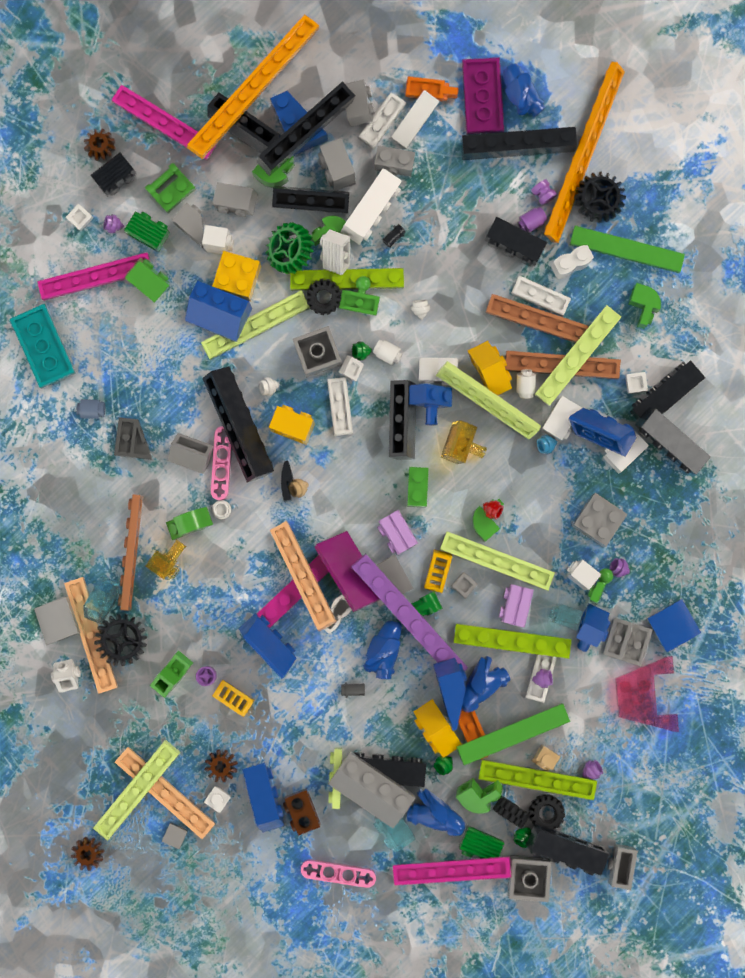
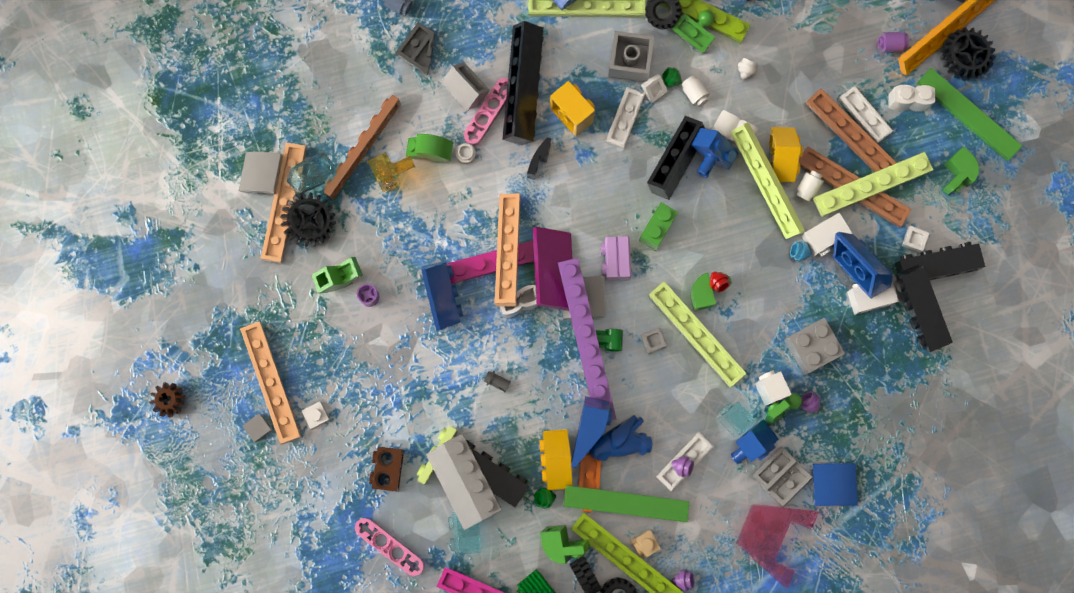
camera: 25 degrees right, 5 degrees down
white brick [51,659,81,693] -> none
yellowish green tile [93,740,181,841] -> none
reddish brown gear [205,749,238,783] -> none
yellow slope [212,680,255,717] -> none
blue wedge [242,763,285,833] -> none
white plate [259,377,279,396] -> none
tan plate [288,479,309,498] -> none
blue animal [363,620,402,679] -> none
blue animal [407,788,466,836] -> none
yellow slope [424,549,452,593] -> none
clear yellow brick [441,420,487,464] -> none
lime plate [454,624,572,659] -> none
black brick [485,216,547,266] -> none
lavender brick [499,584,534,628] -> none
medium lavender wheel [531,179,557,206] -> none

